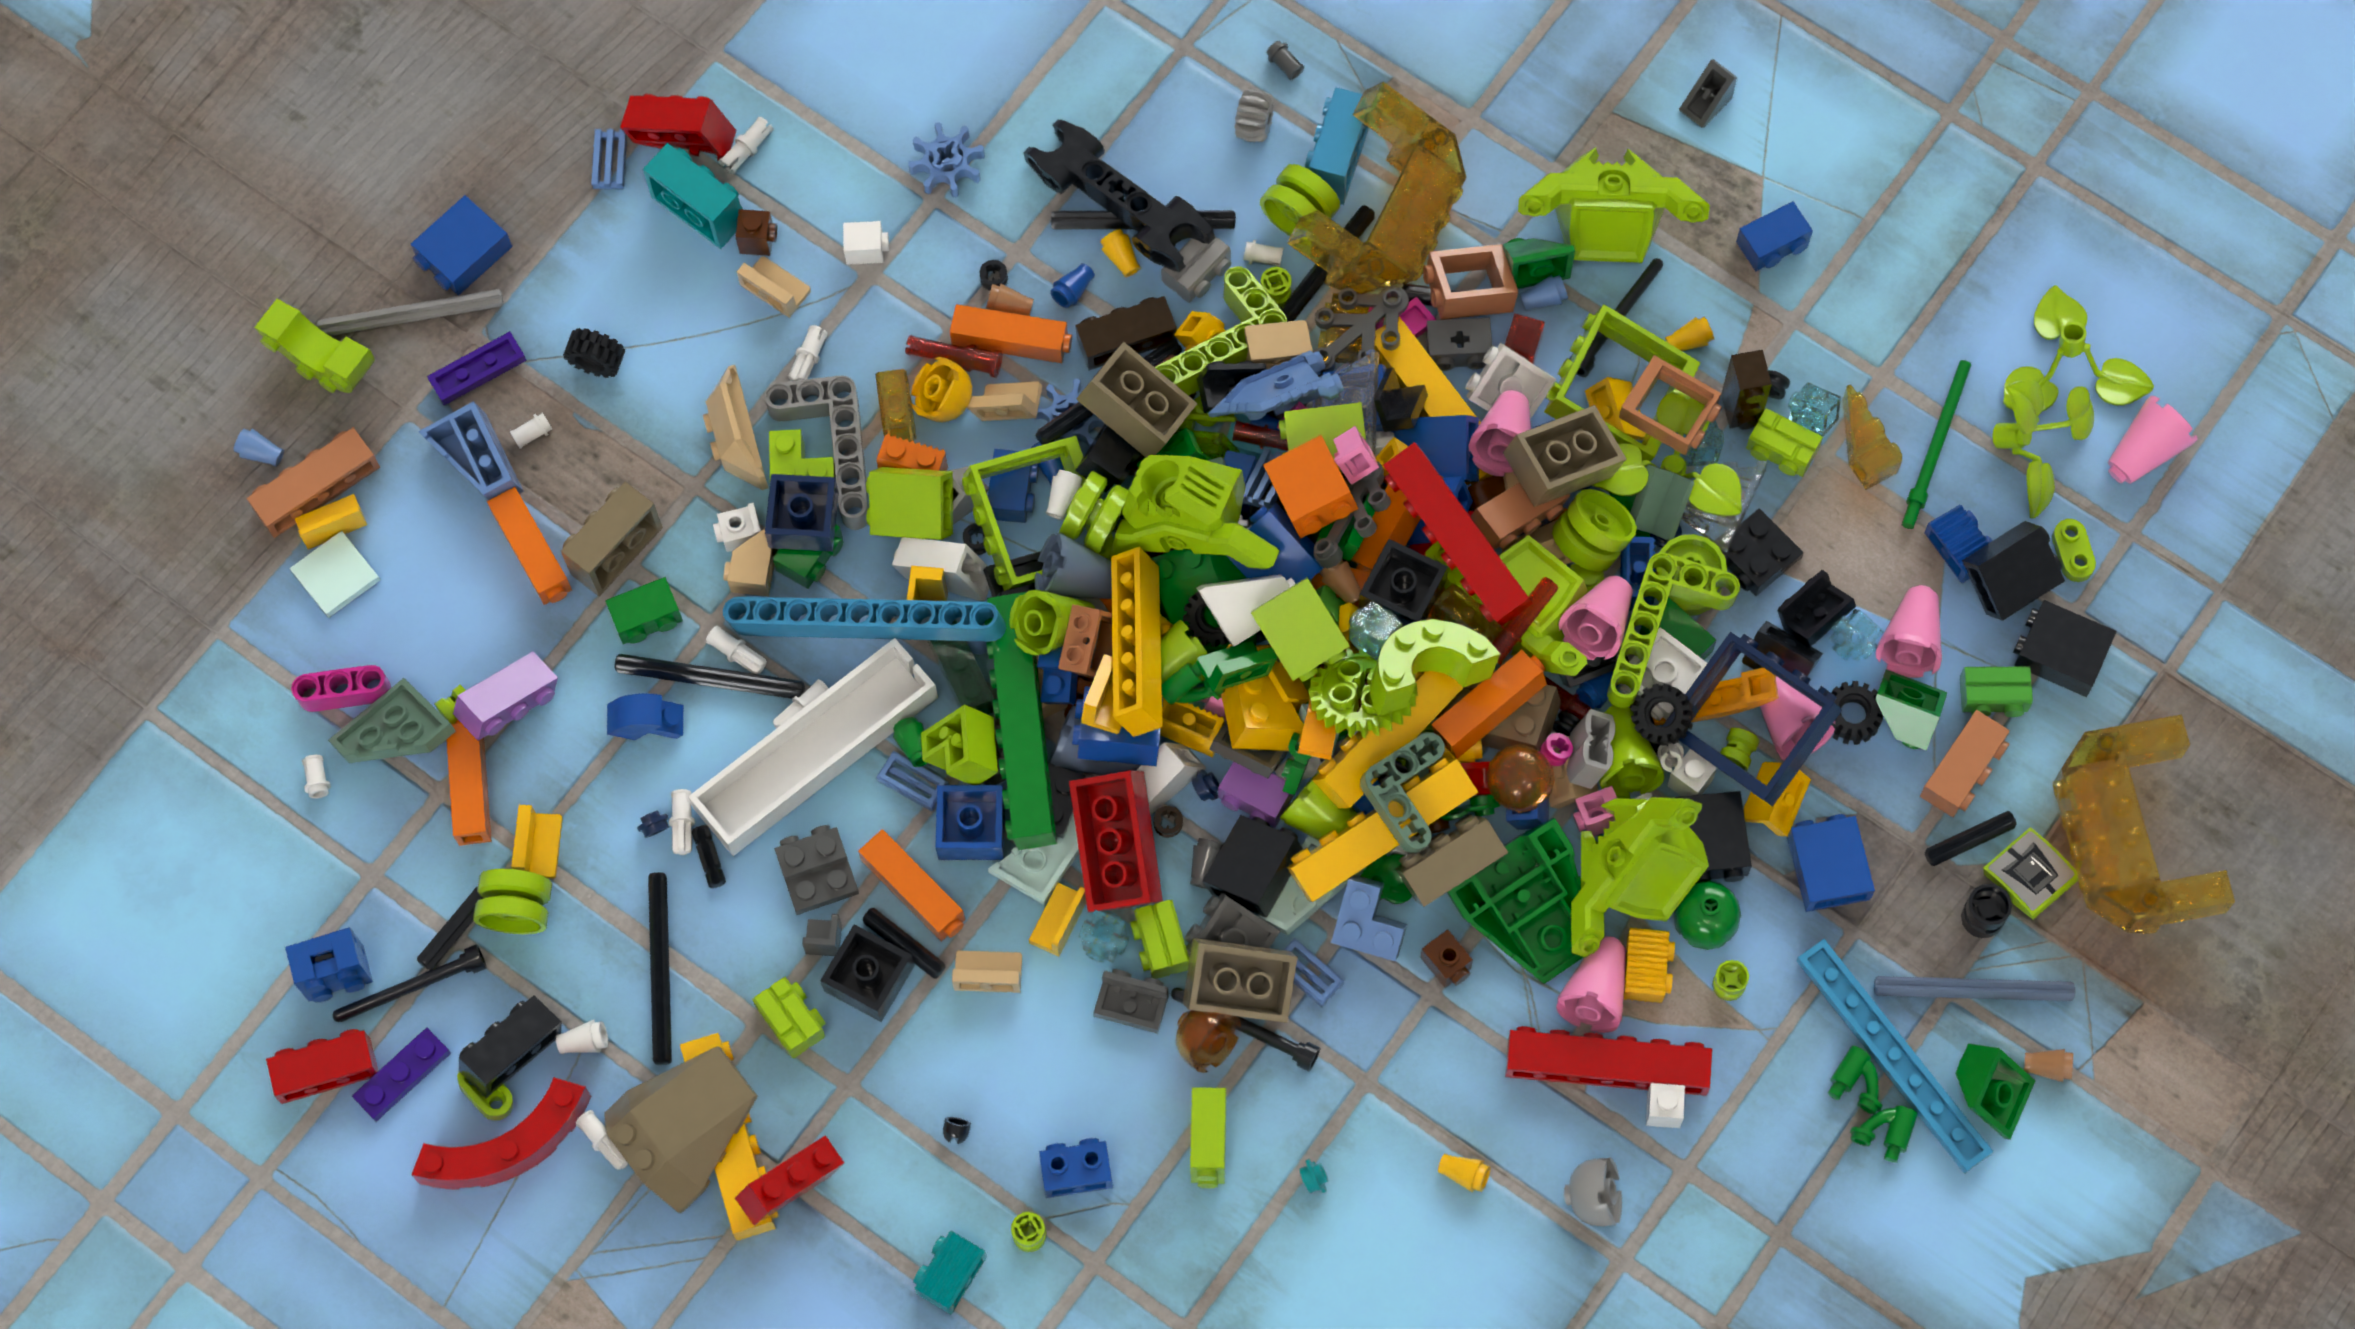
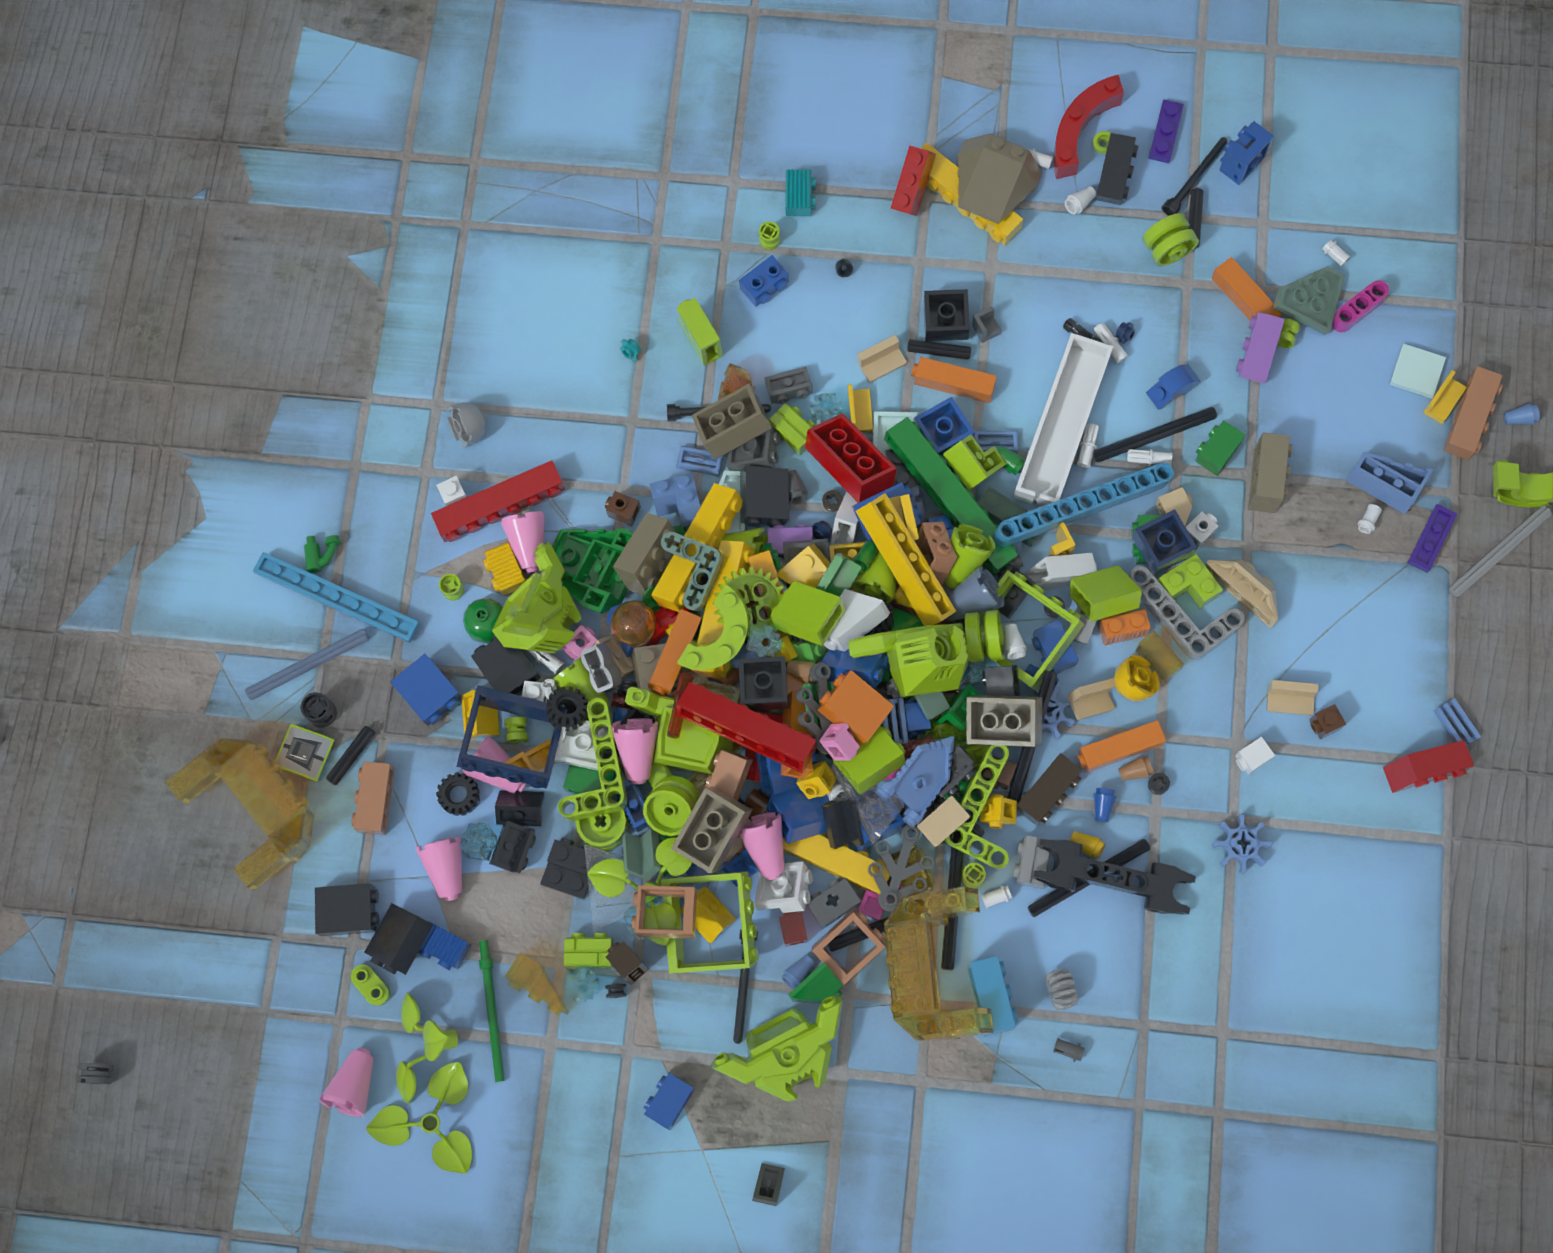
camera: 155 degrees right, 5 degrees up
red brick [266,1029,378,1104] -> none
blue brick [410,195,513,296] -> none
orange brick [487,487,572,605] -> none
yellow panel [511,804,563,879] -> none
black tyre [563,328,625,378] -> none
teal brick [643,143,743,249] -> none
black axle [648,872,672,1065] -> none
white pin [719,117,773,174] -> none
lime brick [752,977,826,1059] -> none
dark grey plate [774,825,859,915] -> none
white axle [788,325,828,381] -> none
clear red pin [905,335,1003,378] -> none
lime wheel [1260,164,1340,243] -> none
yellow cone [1438,1154,1491,1192] -> none
dark pink bush [1540,733,1573,767] -> none
yellow cone [1665,316,1715,351] -> none
green plant [1827,1046,1883,1115] -> none
slope [1875,670,1948,751] -> none
green slope [1955,1043,2036,1140] -> none
bright green brick [1959,666,2033,717] -> none
medium nougat cone [2024,1049,2074,1082] -> none

